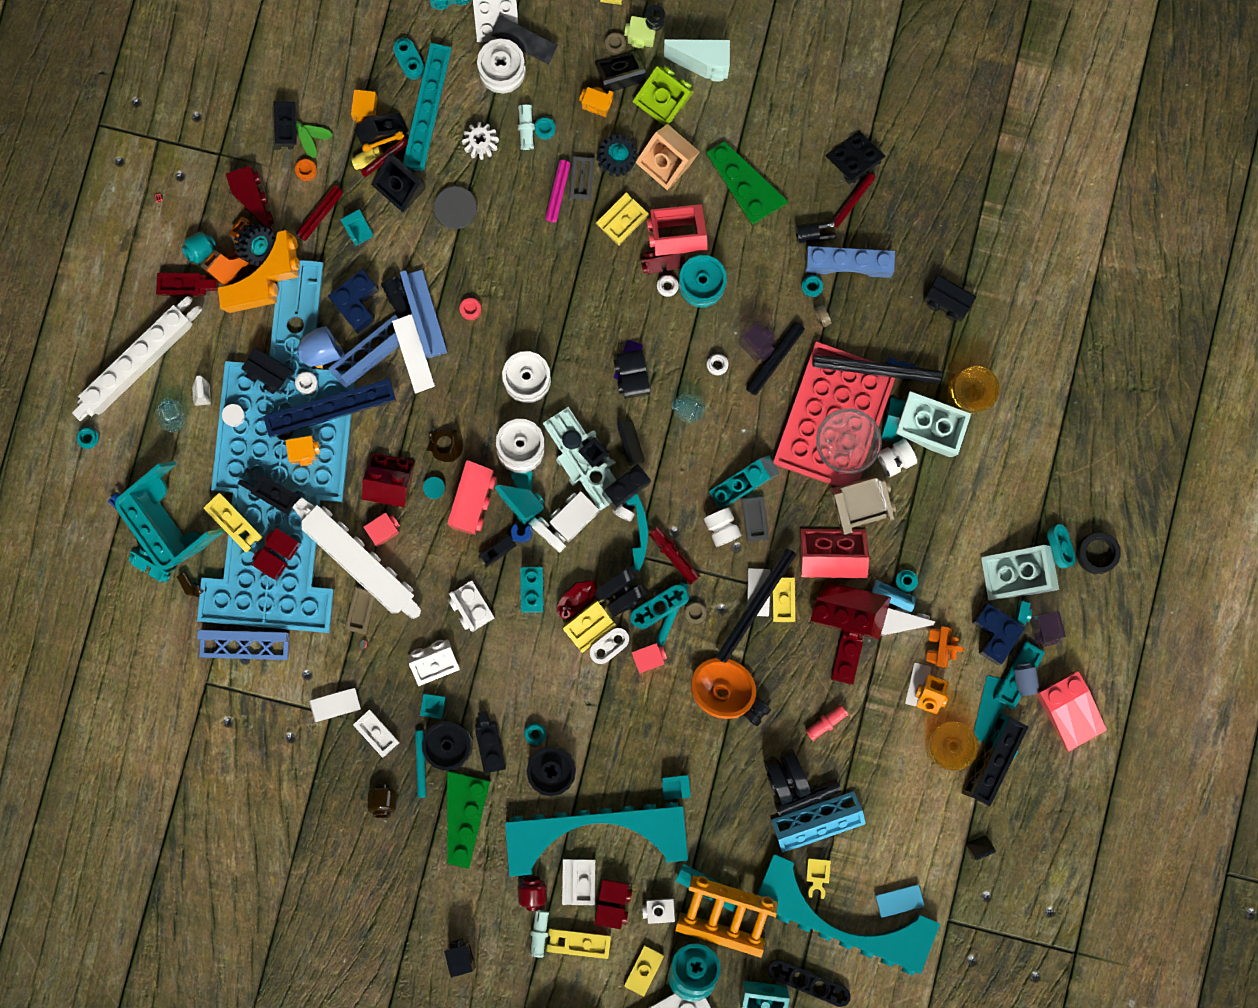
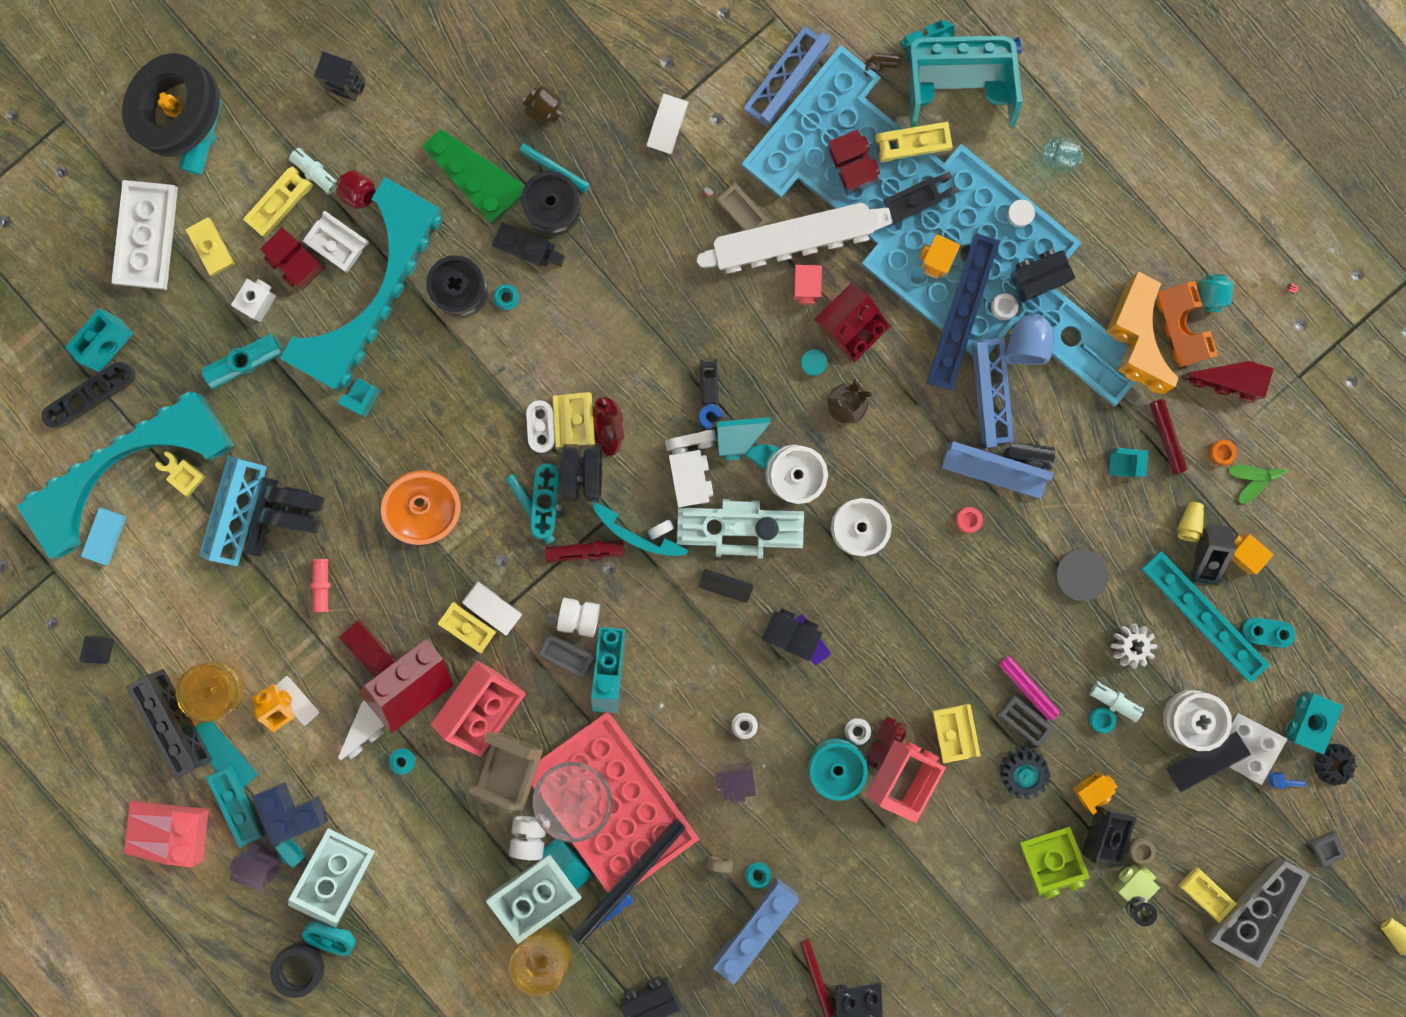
camera: 125 degrees right, 5 degrees up
white hinge [72,296,202,421] -> none
teal plate [77,427,99,449] -> none
dark red hinge [156,273,218,296] -> none
white slope [192,376,211,406] -> none
black wheel [234,223,276,265] -> none
black hinge [272,101,297,150] -> none
dark blue brick [328,270,378,334] -> none
white plate [353,710,400,758] -> none
dark red bar [361,137,408,177] -> none
light orange hinge [362,132,404,152] -> none
black slope [371,153,425,213] -> none
white sticker [392,314,435,393] -> none
white bracket [407,640,460,686] -> none
teal plate [420,694,446,719] -> none
coral slope [447,460,497,535] -> none
white bracket [448,581,495,632] -> none
teal brick [520,567,544,613] -> none
black slope [578,437,610,468] -> none
black brick [602,464,651,511] -> none
coral brick [632,643,667,674] -> none
light nougat slope [636,124,700,190] -> none
light aqua slope [664,39,730,81] -> none
teal wheel [668,944,721,1001] -> none
clear light blue head [672,393,706,424] -> none
light orange fence [675,875,778,958] -> none
dark tan tile [684,602,707,624] -> none
green wing [706,141,788,226] -> none
black axle [716,548,796,663] -> none
black wheel [743,697,771,727] -> none
black axle [746,322,805,396] -> none
black hinge [795,220,836,244] -> none
medium azure tile [872,580,916,612] -> none
orange hips [926,626,964,668] -> none
sand blue brick [1014,663,1039,696] -> none

